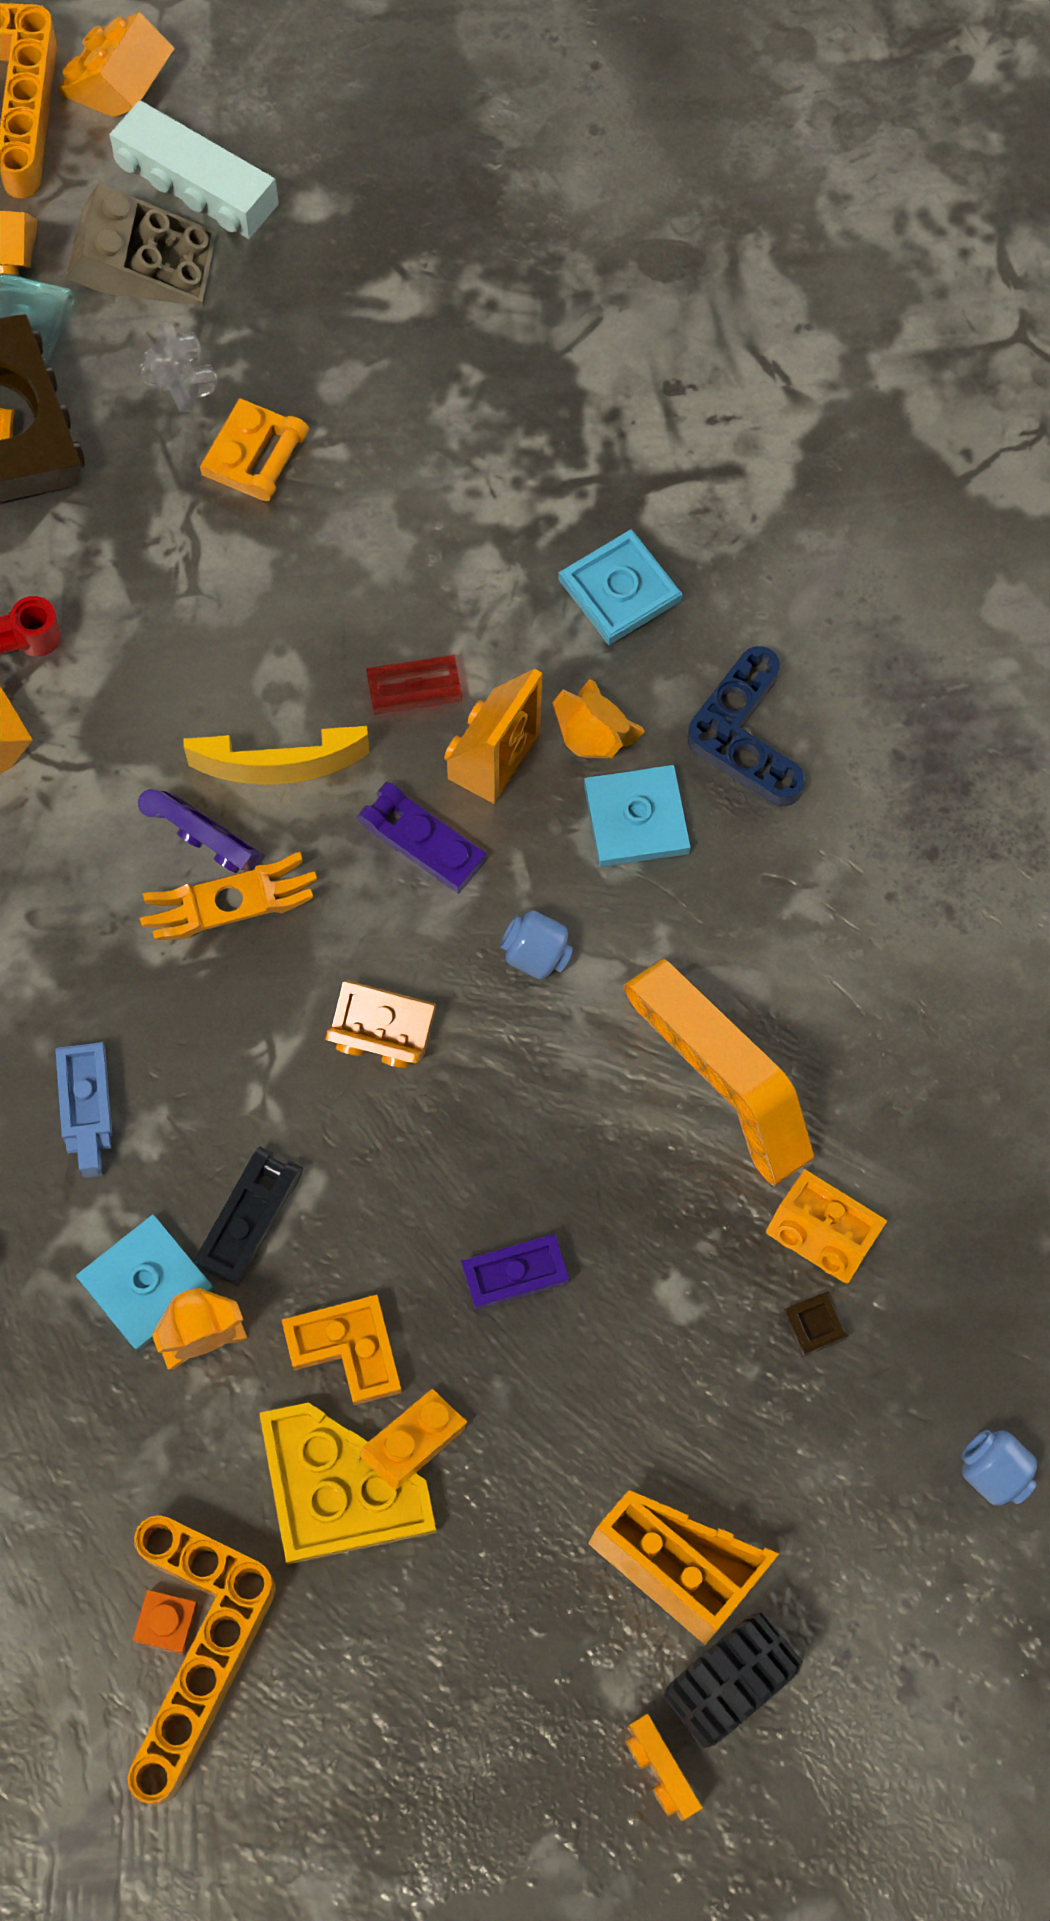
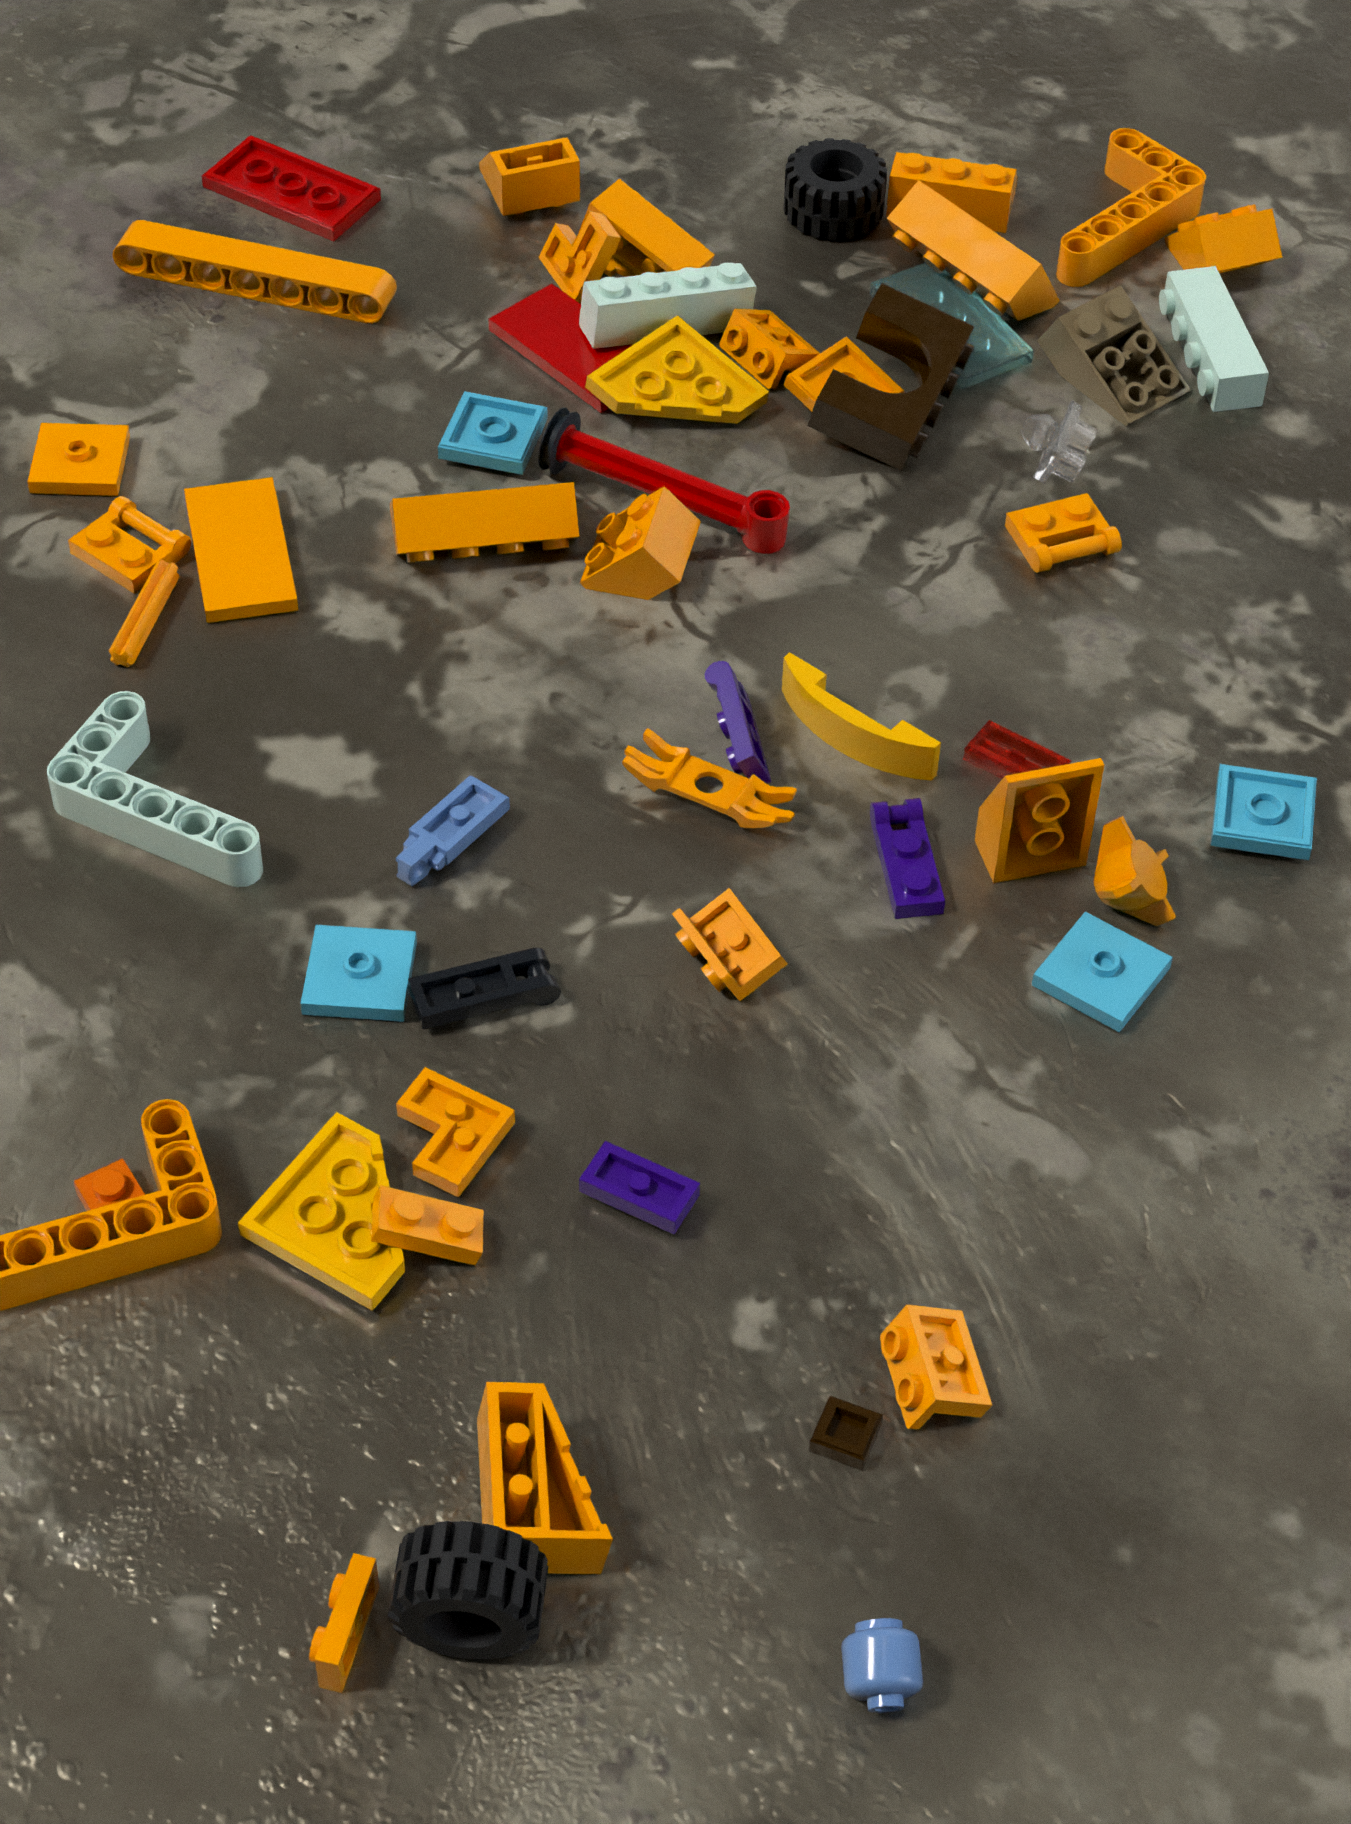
camera: 45 degrees right, 20 degrees down
light orange piece [152,1288,247,1370] -> none
medium blue head [500,910,573,980] -> none
light orange beam [623,958,814,1186] -> none
dark blue beam [688,646,805,807] -> none

